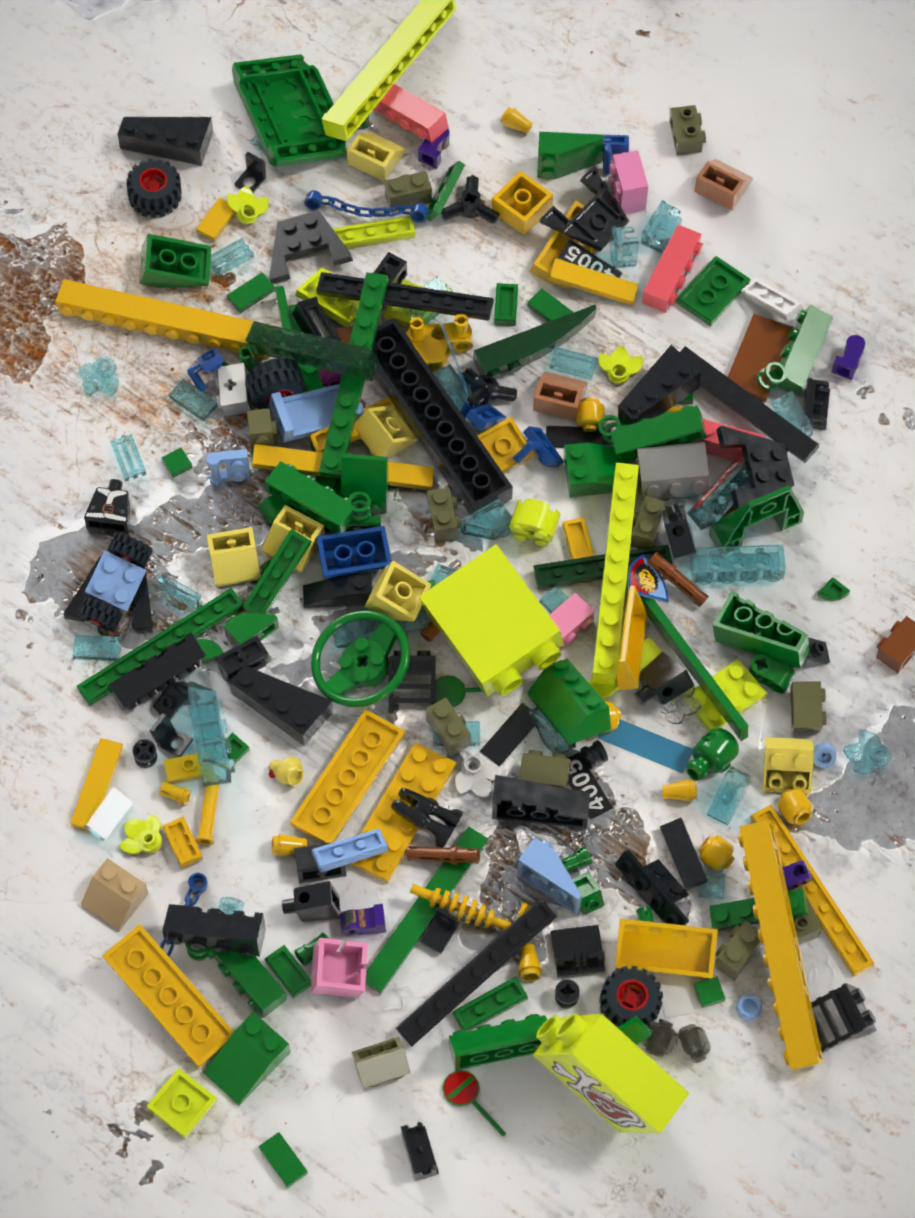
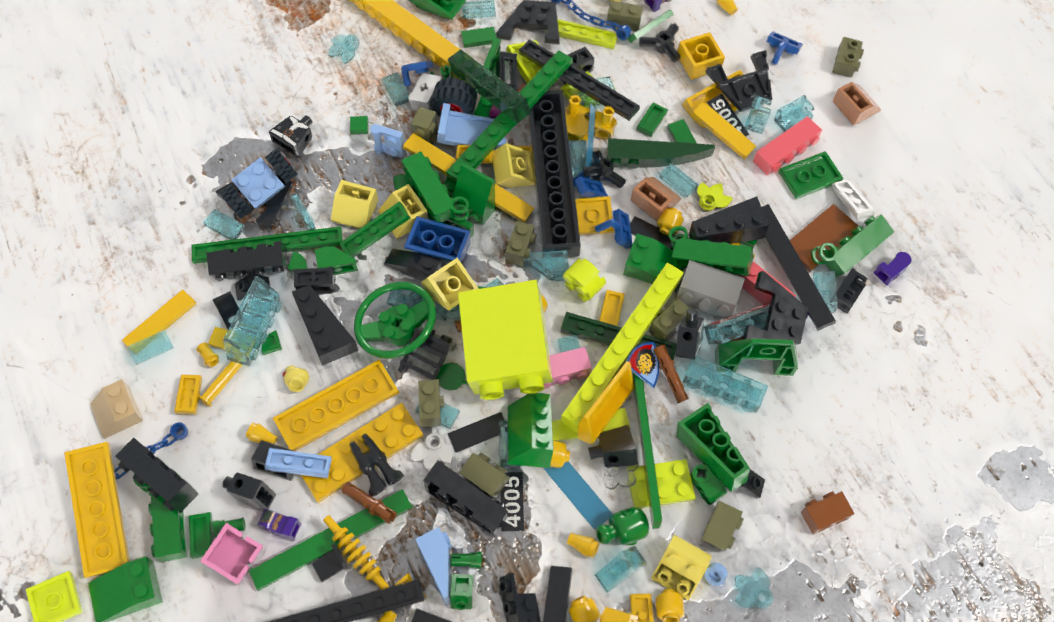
camera: 25 degrees right, 0 degrees up
clear light blue tile [110,434,147,482] -> none
neon yellow plate [119,815,162,855] -> none
black wheel [132,739,158,768] -> none
clear light blue tile [219,897,244,915] -> none
green slope [537,131,604,179] -> none
black wheel [580,740,608,769] -> none
bright pink piece [608,151,648,214] -> none
green tile [818,577,851,601] -> none

